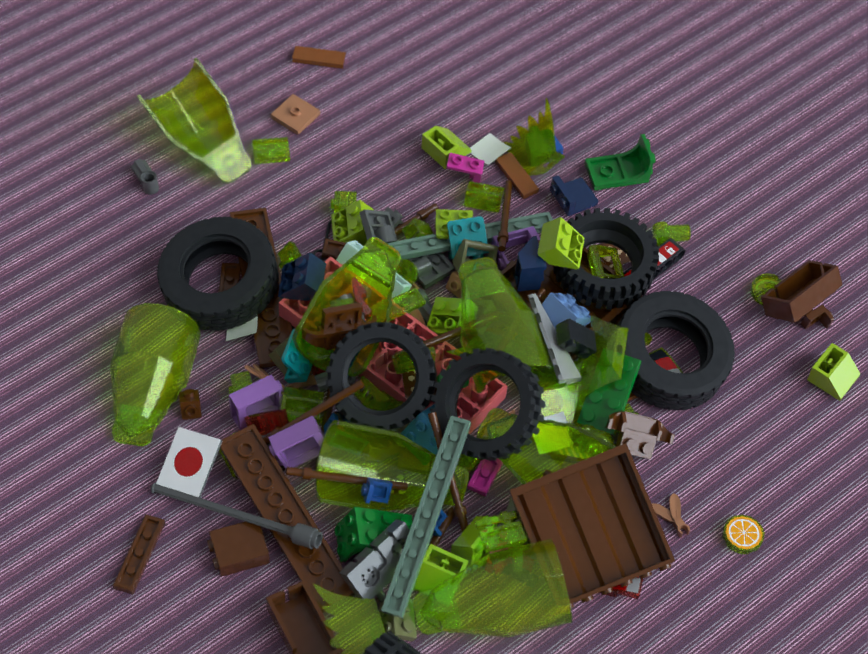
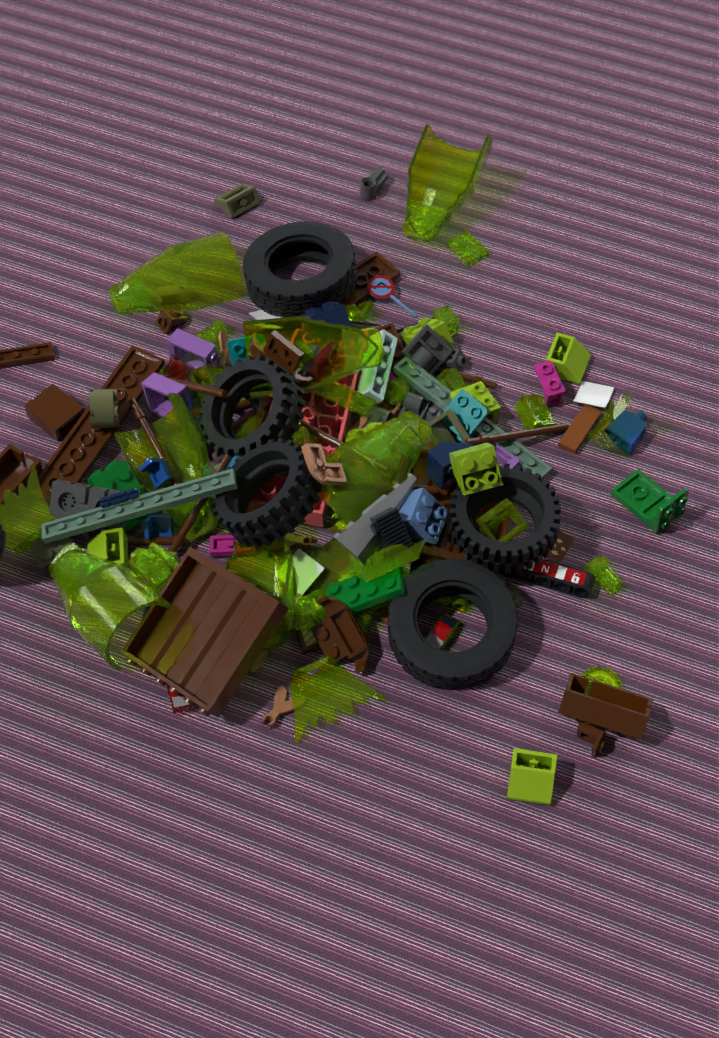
camera: 65 degrees right, 0 degrees up
flag [151,427,323,549] -> none
nougat plate [271,94,320,135] -> none
dark orange tile [292,46,346,69] -> none
dark blue bracket [550,175,598,217] -> none
tile [722,515,764,555] -> none
none -> olive brick [89,389,119,428]
none -> dark blue axle [100,488,139,508]
none -> clear neon green plate [210,318,229,337]
none -> olive tile [214,183,261,218]
none -> clear neon green piece [289,655,388,744]
none -> nougat plate [301,443,347,486]
none -> piece [367,275,417,318]

